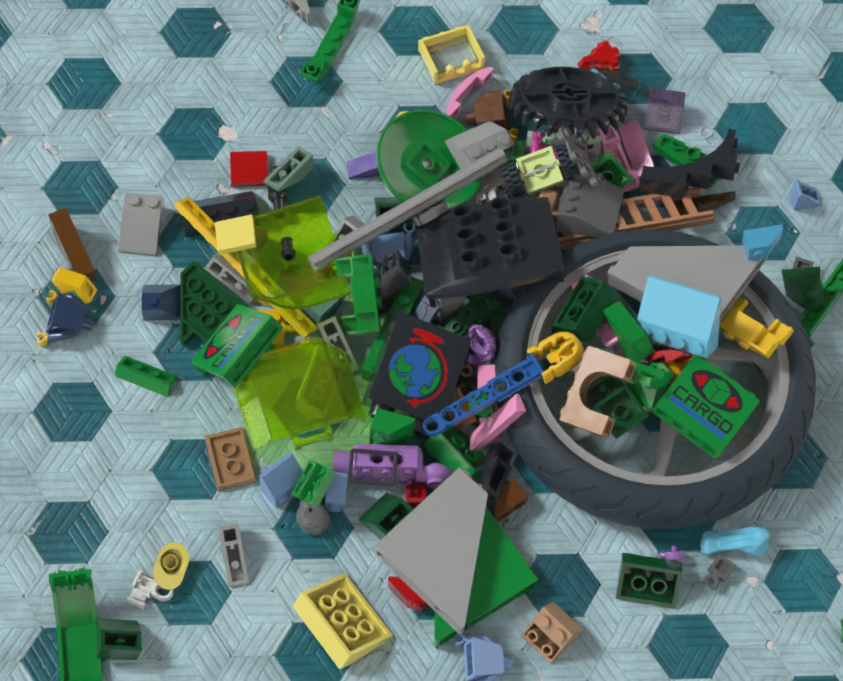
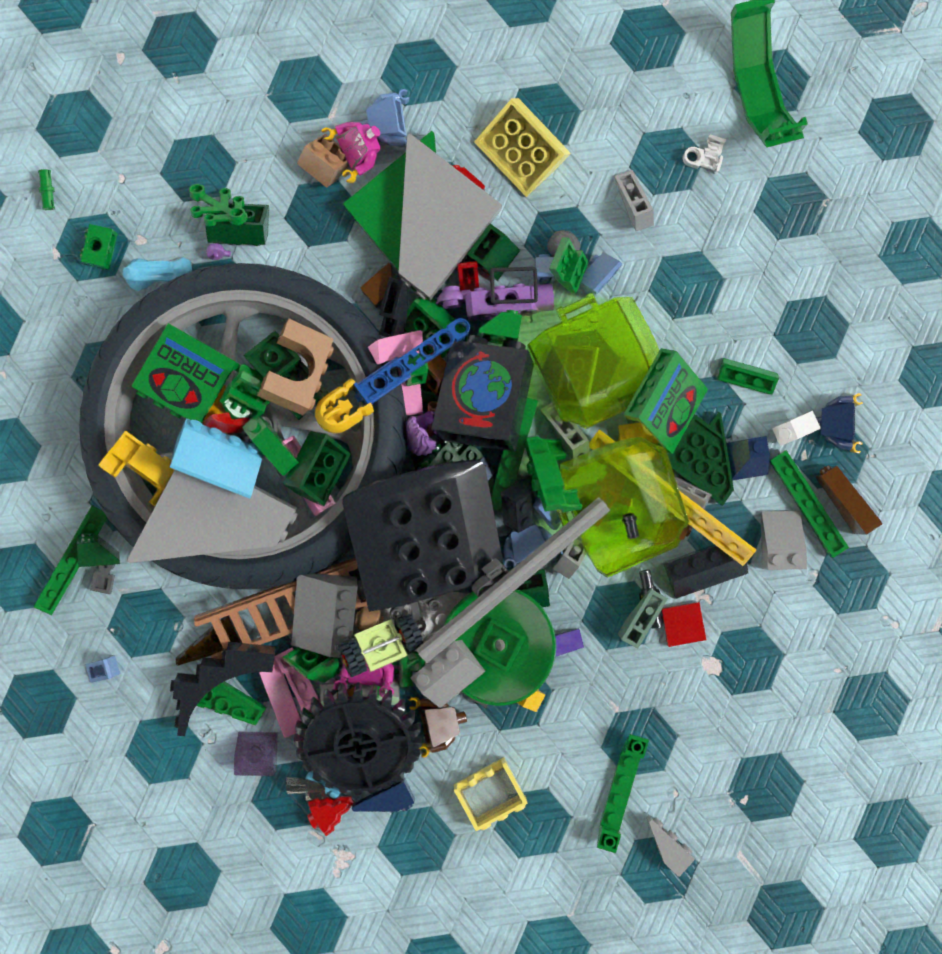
camera: 170 degrees right, 25 degrees up
yellow slope [51,267,97,304] -> none
dark green slope [96,618,142,660] -> none
light yellow piece [153,542,189,590] -> none
medium nougat tile [205,427,257,491] -> none
light yellow tile [215,215,256,255] -> none
bright pink slope [447,66,494,119] -> none
dark grey plant [556,127,606,190] -> none
dark grey plate [702,554,736,591] -> none
dark azure slope [742,224,783,260] -> none
none -> green brick [80,224,118,270]
none -> green plant [189,184,248,226]
none -> dark pink torso [321,122,380,183]
none -> dark blue slope [352,778,415,812]
none -> green plate [769,450,849,558]
none -> white slope [772,411,820,446]

